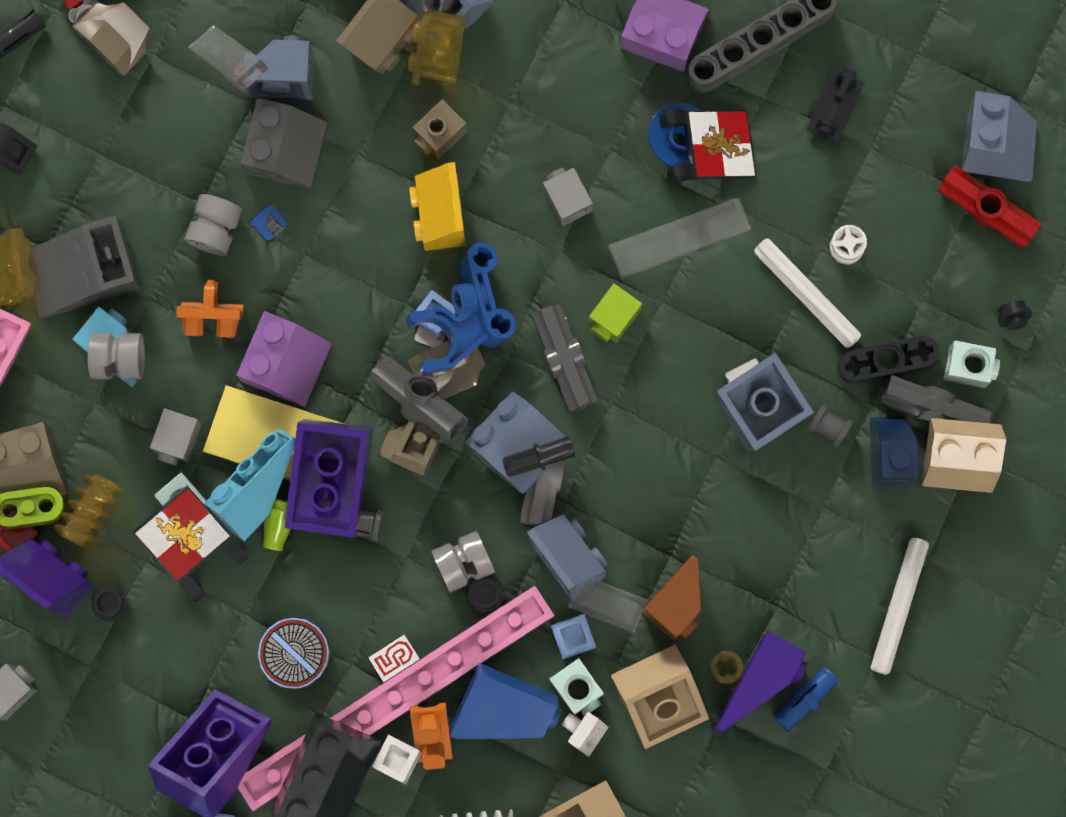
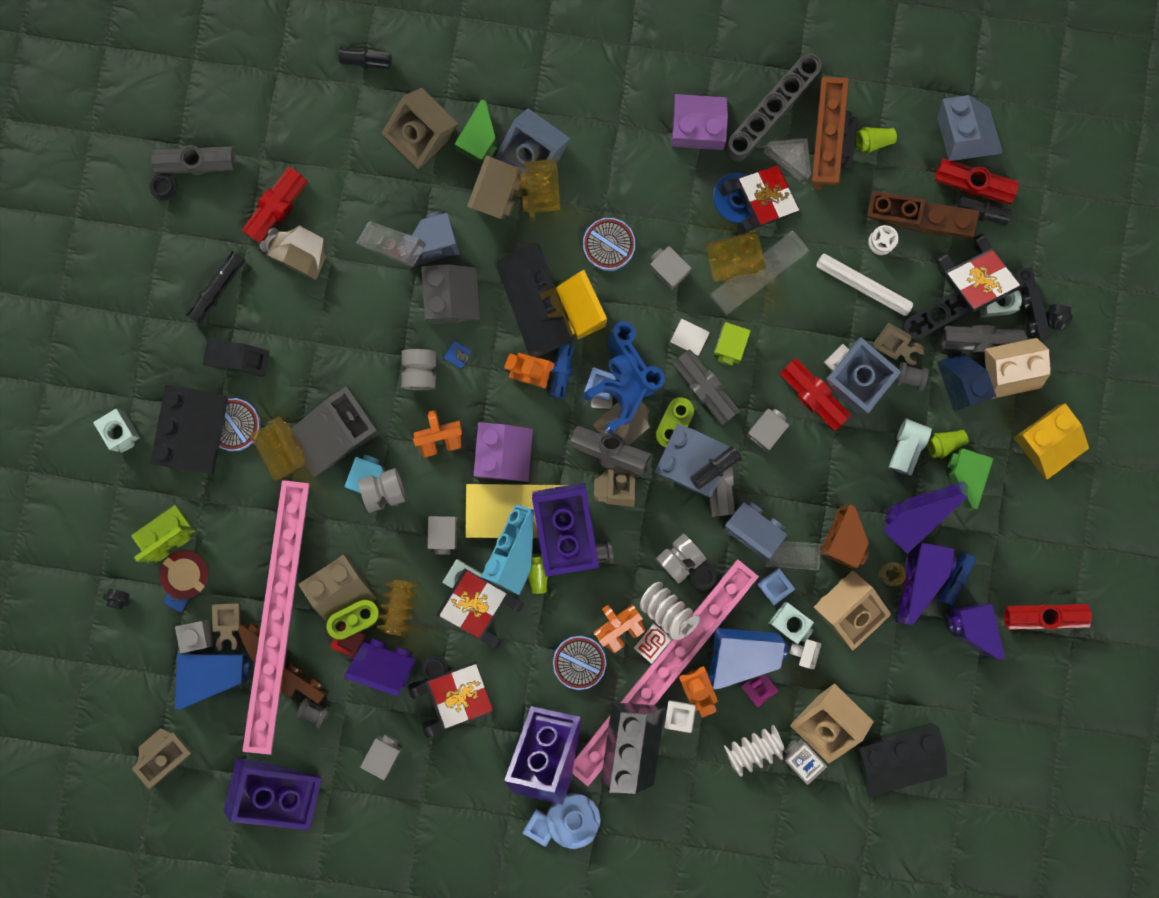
camera: 20 degrees left, 5 degrees up
dark tan brick [412,99,468,160] -> none
white axle [871,538,929,675] -> none
black plate [997,300,1033,330] -> none
none -> flag [408,661,494,738]
none -> black bracket [497,243,573,358]
none -> orange hips [504,353,555,389]
none -> blue pin [548,344,575,399]
none -> tile [583,218,635,271]
none -> orange hips [594,604,645,653]
none -> white piece [640,582,700,640]
none -> lime plate [656,398,694,448]
none -> white sticker [670,319,710,356]
none -> clear yellow bracket [706,231,766,282]
none -> magenta tile [740,674,778,708]
none -> light grey brick [746,408,789,452]
none -> clear slope [764,138,811,185]
none -> red piece [779,358,851,431]
none -> dark orange fence [812,77,849,190]
none -> lime cone [855,127,897,154]
none -> reddish brown slope [867,191,979,239]
none -> dark tan plate [874,323,925,366]
none -> dark purple slope [883,481,968,554]
none -> light aqua piece [888,419,932,476]
none -> lime cone [926,430,969,459]
none -> flag [937,234,1022,312]
none -> dark purple slope [945,603,1005,660]
none -> bright green slope [947,448,993,510]
none -> black axle [957,197,1012,226]
none -> red piece [1004,604,1092,630]
none -> yellow slope [1013,403,1089,480]
none -> black hinge [1014,267,1050,341]
none -> black plate [1045,304,1073,331]

